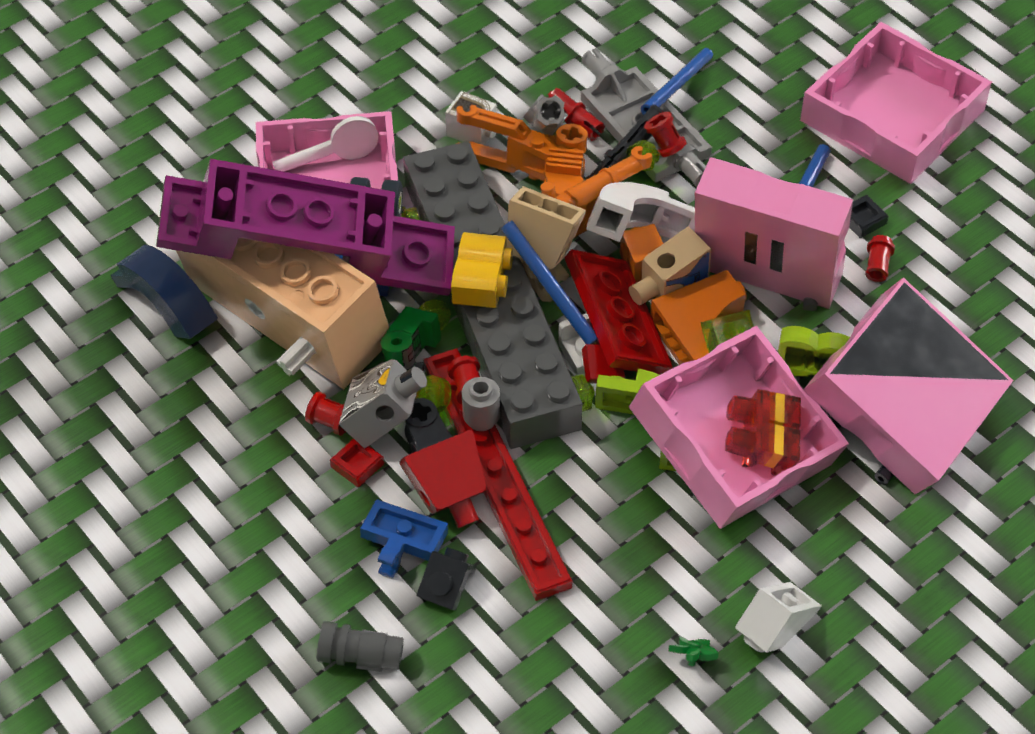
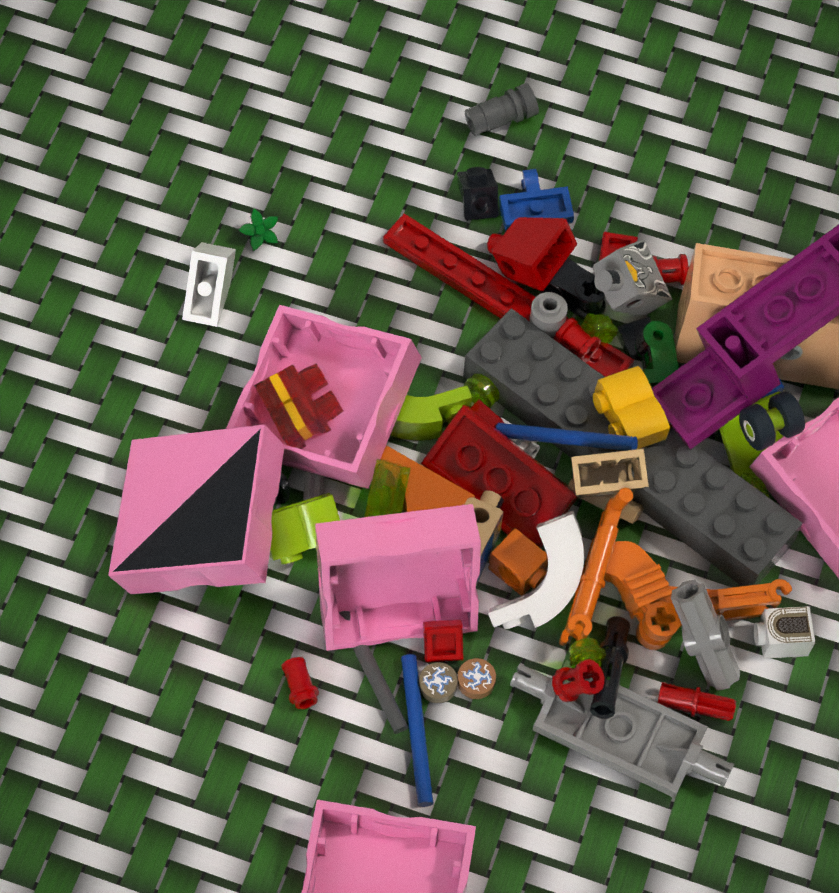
camera: 145 degrees right, 10 degrees up
blue piece [641,48,713,115] -> none
black tile [849,195,889,238] -> none

